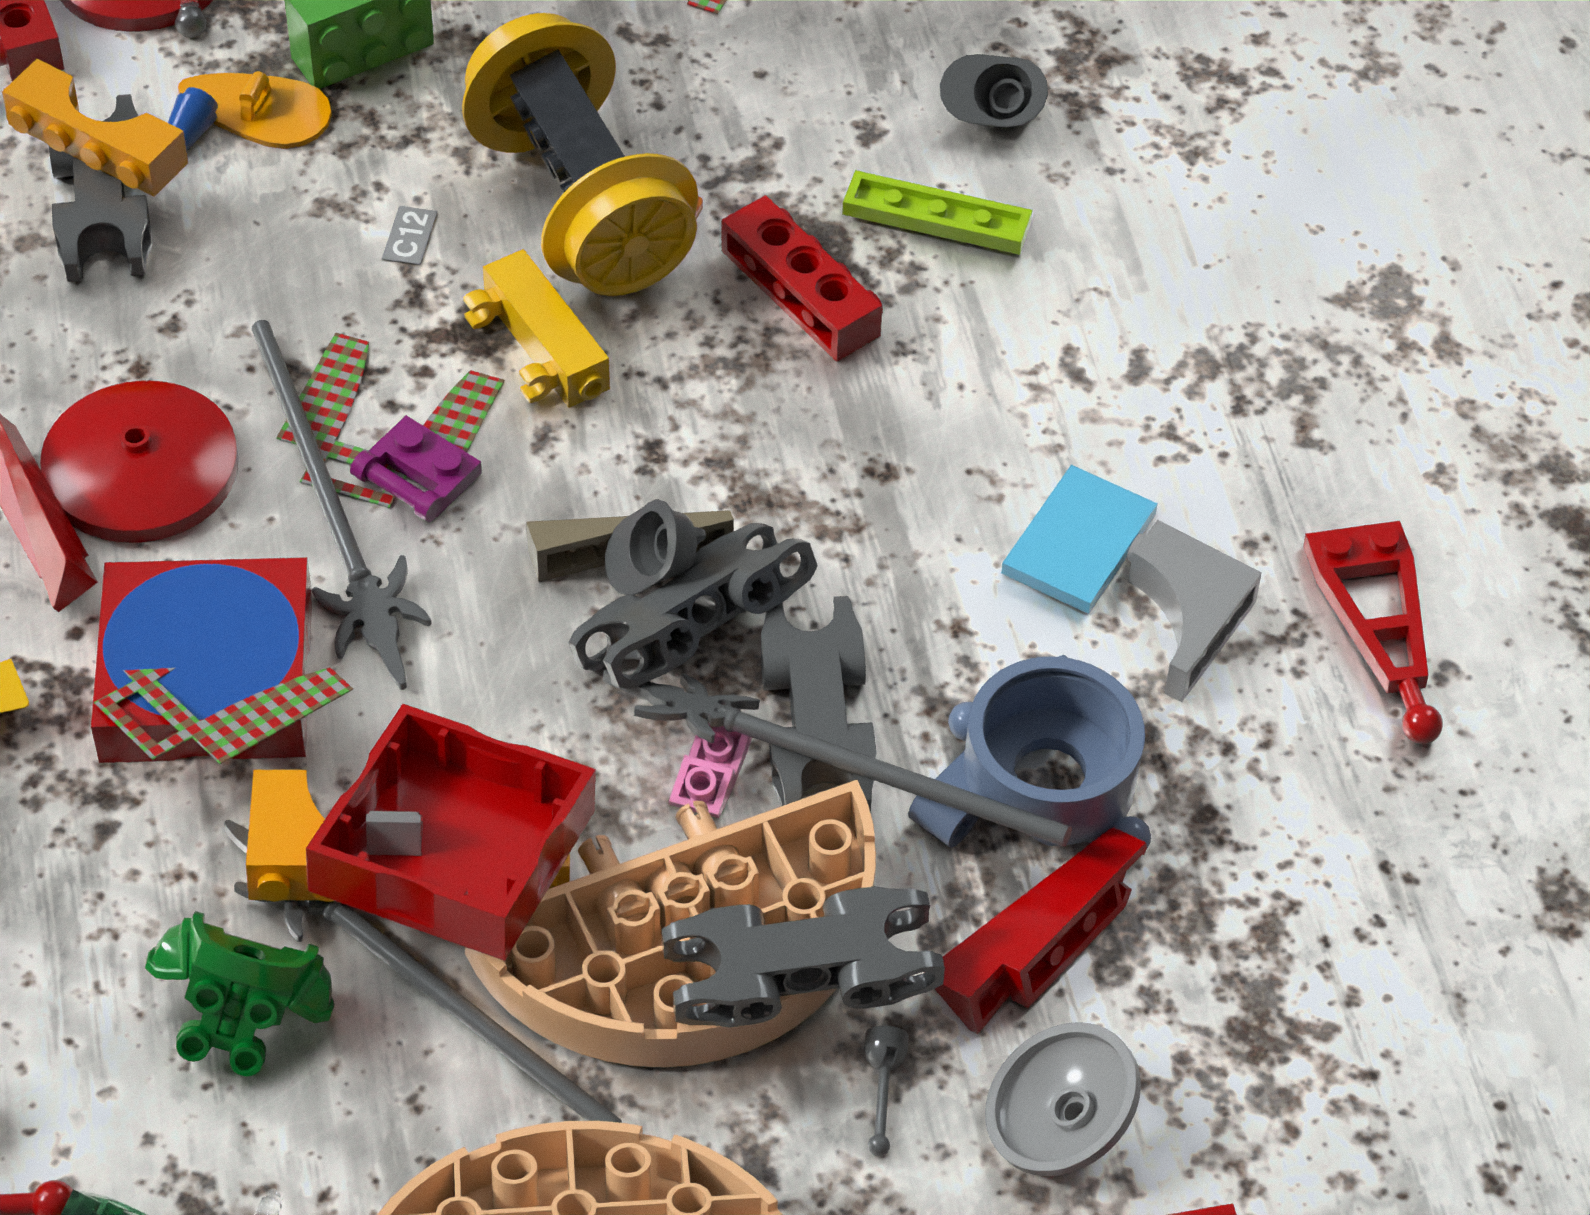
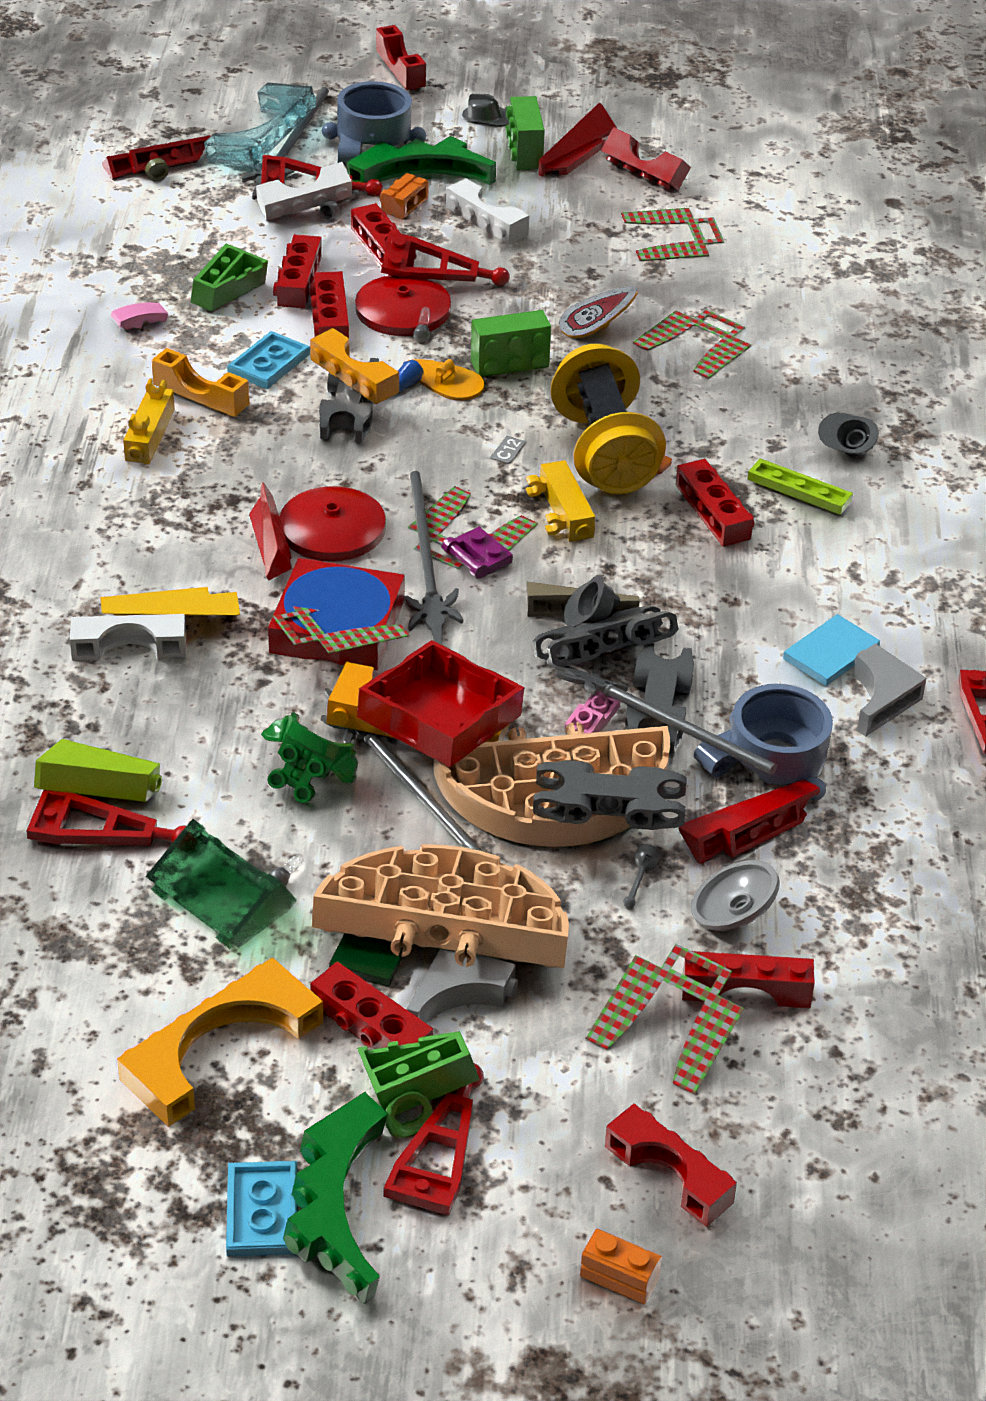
camera: 15 degrees right, 10 degrees down
light grey slope [366,811,423,856] -> none

